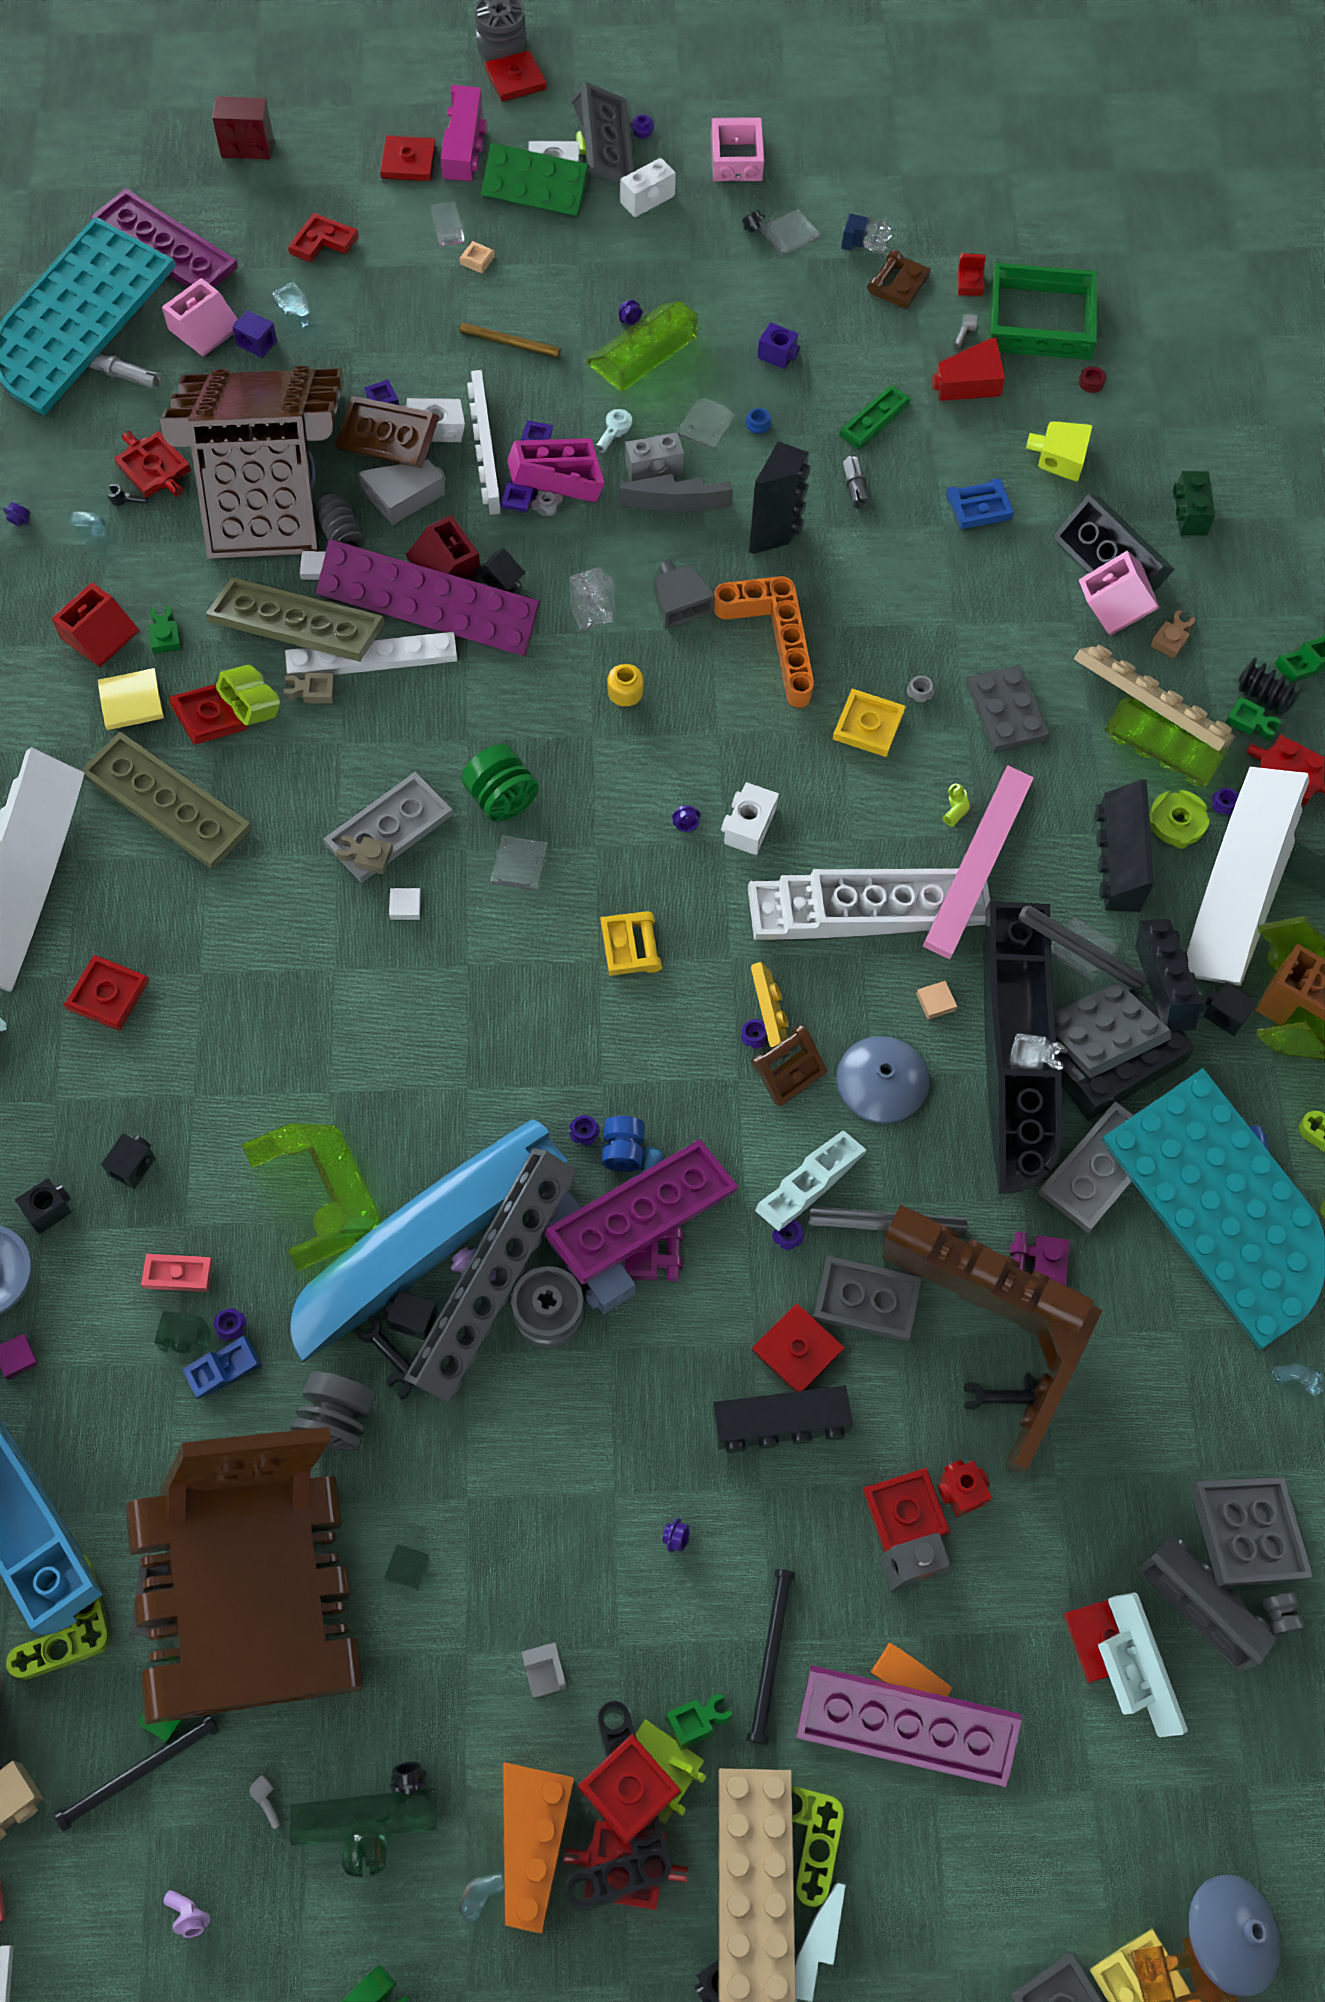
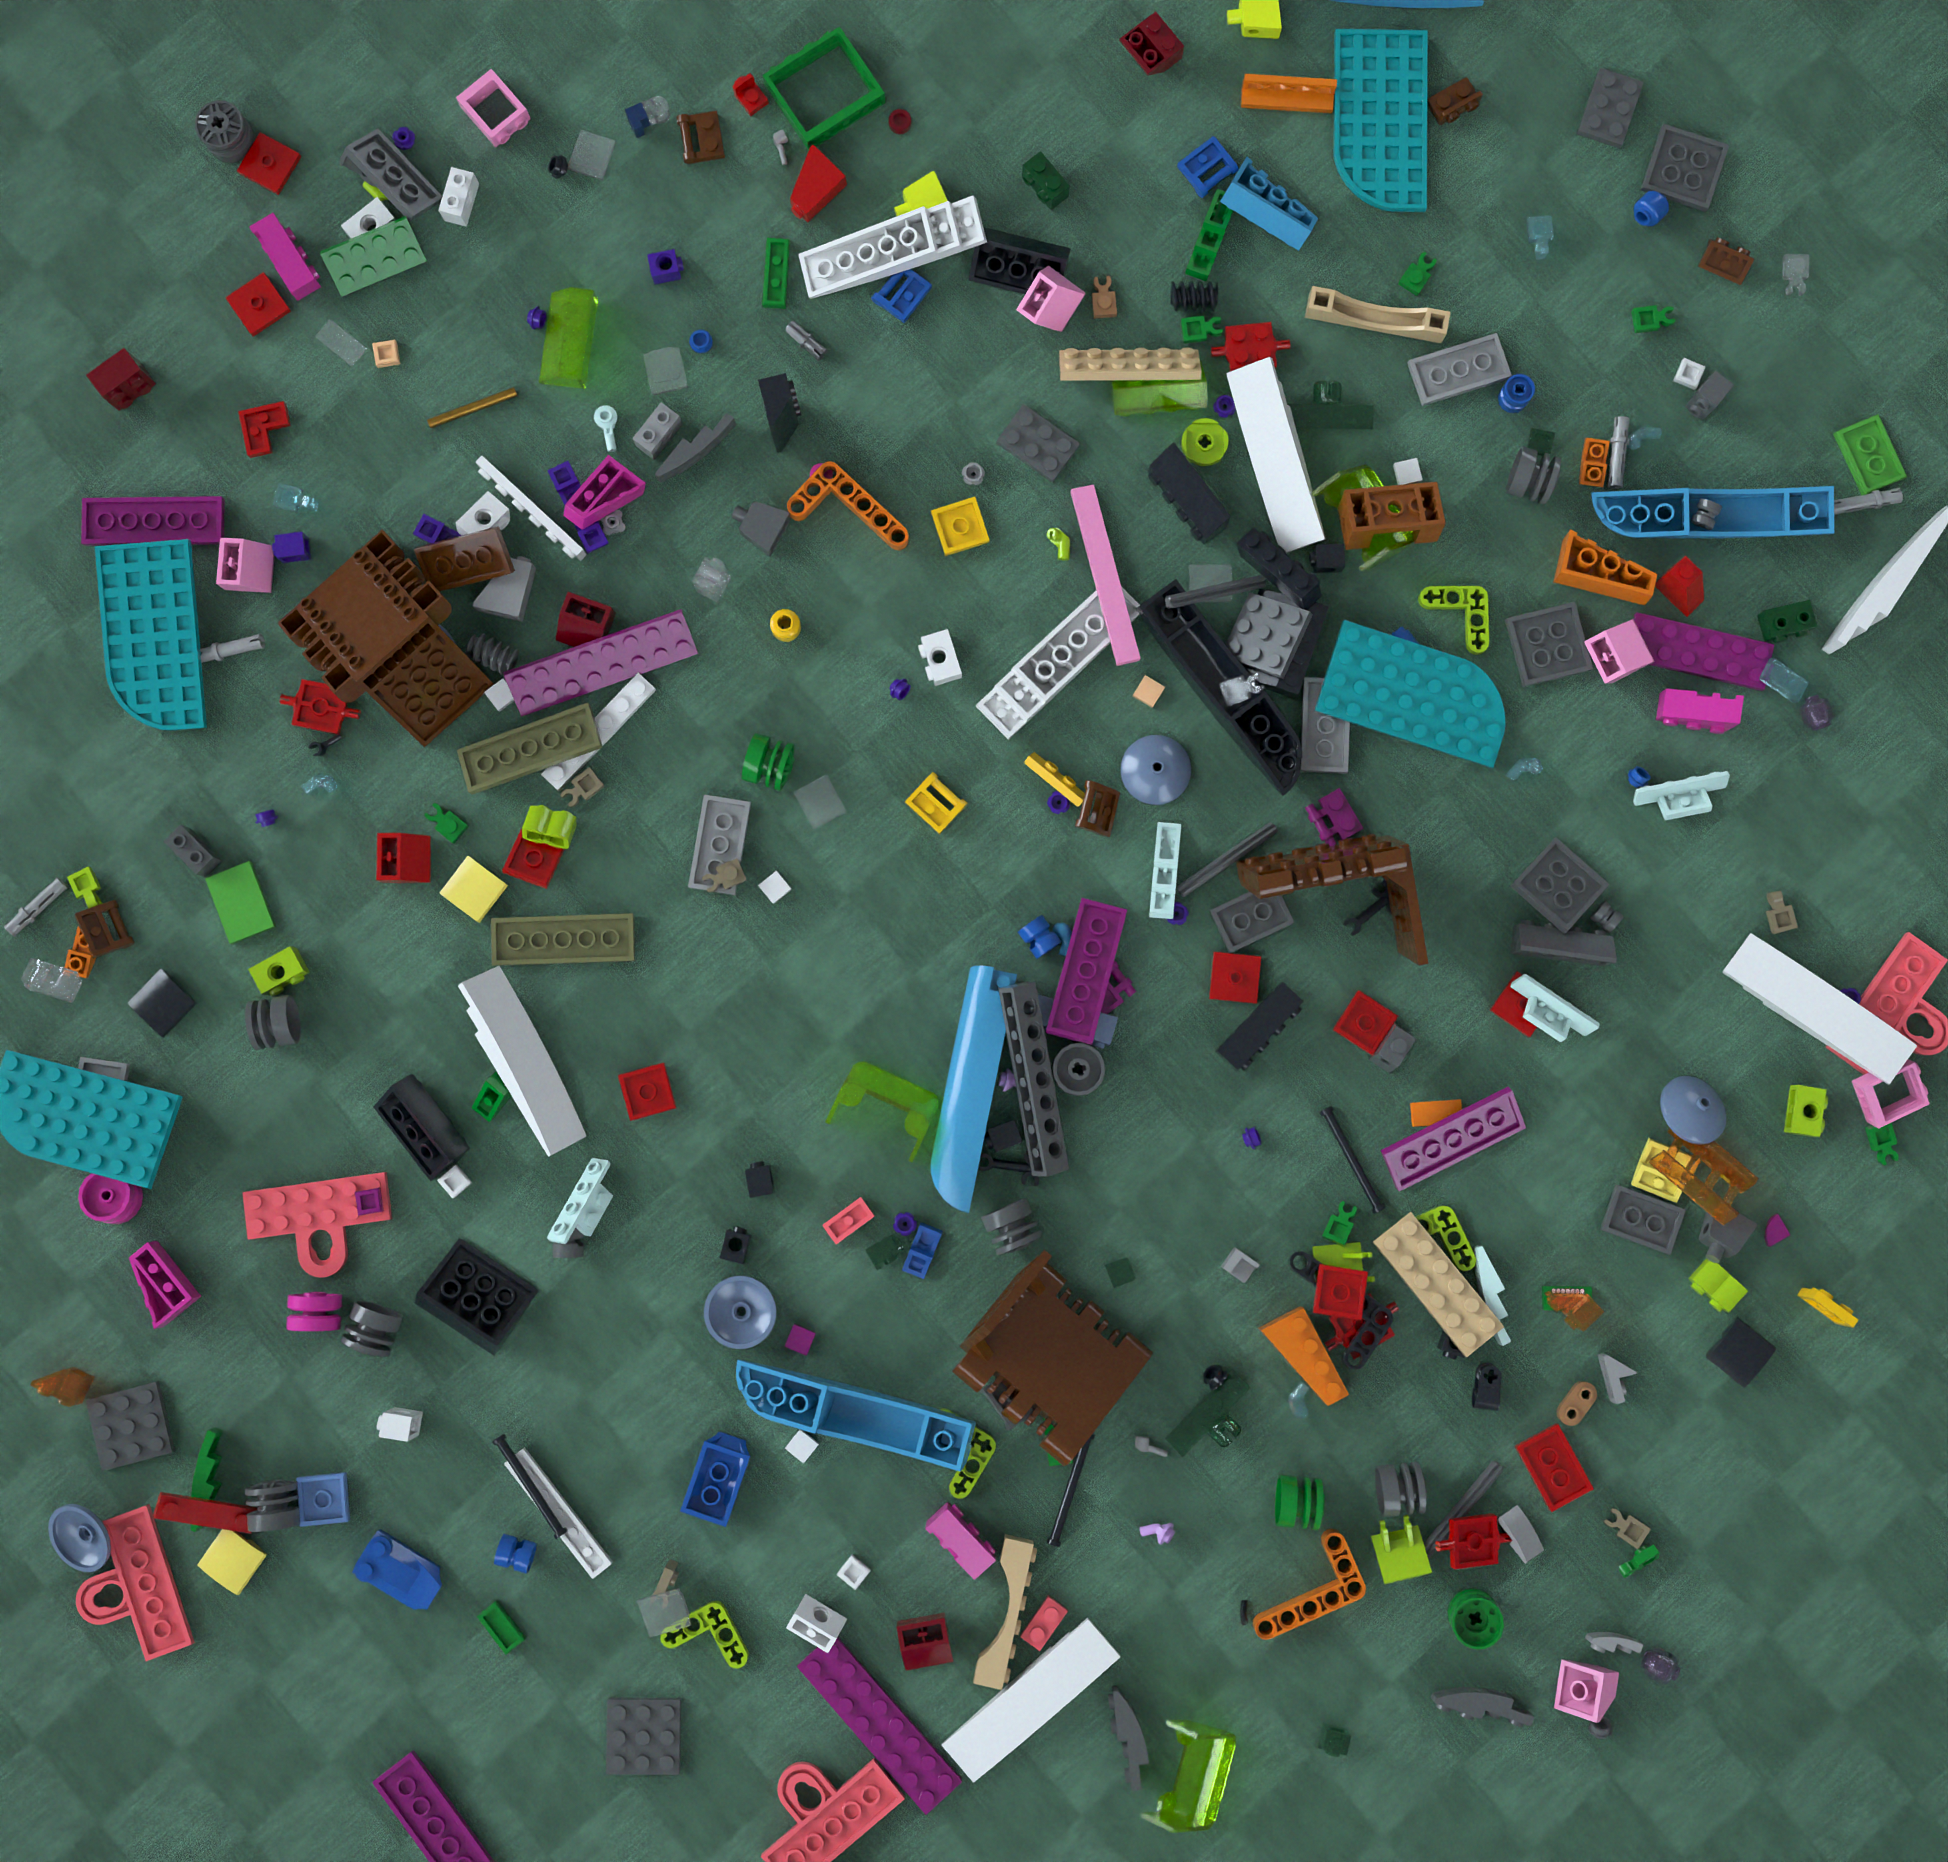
camera: 35 degrees left, 20 degrees up
black brick [475,547,526,593] -> none
dark purple plate [569,1115,600,1145] -> none
red brick [938,1460,992,1518] -> none
none -> white slope [798,196,987,299]

